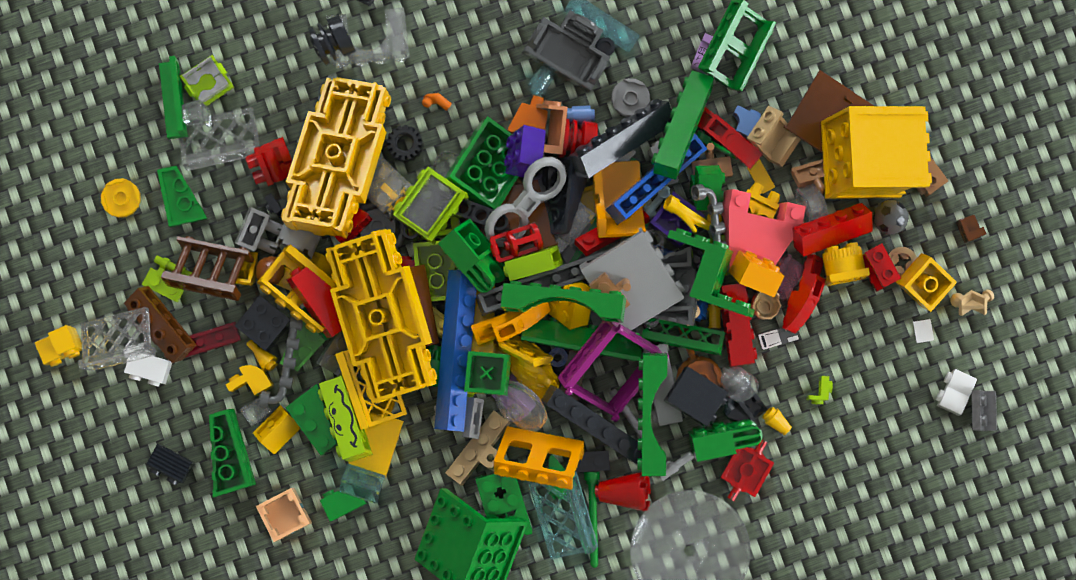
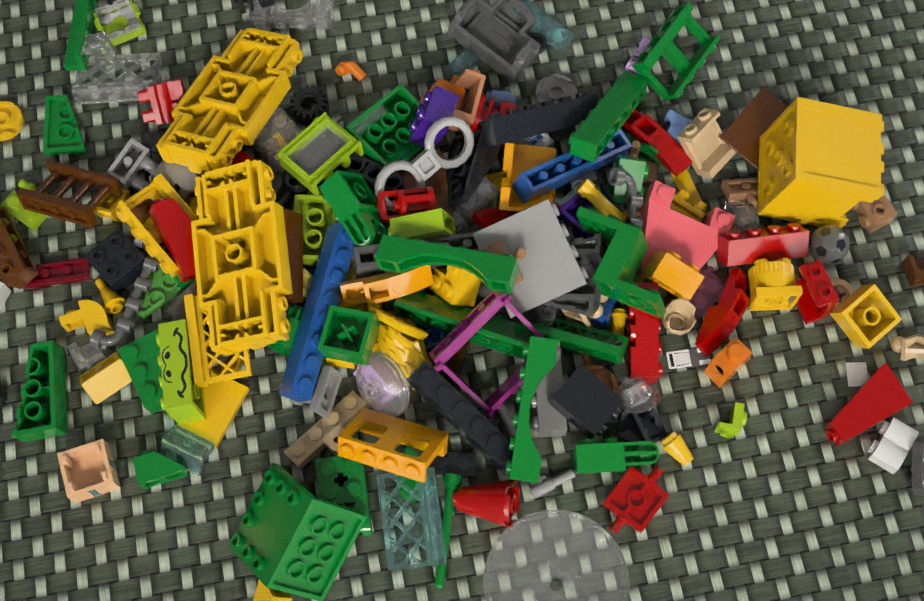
camera: 10 degrees right, 15 degrees down
none -> orange torso [703,337,752,388]
none -> red slope [824,363,913,447]

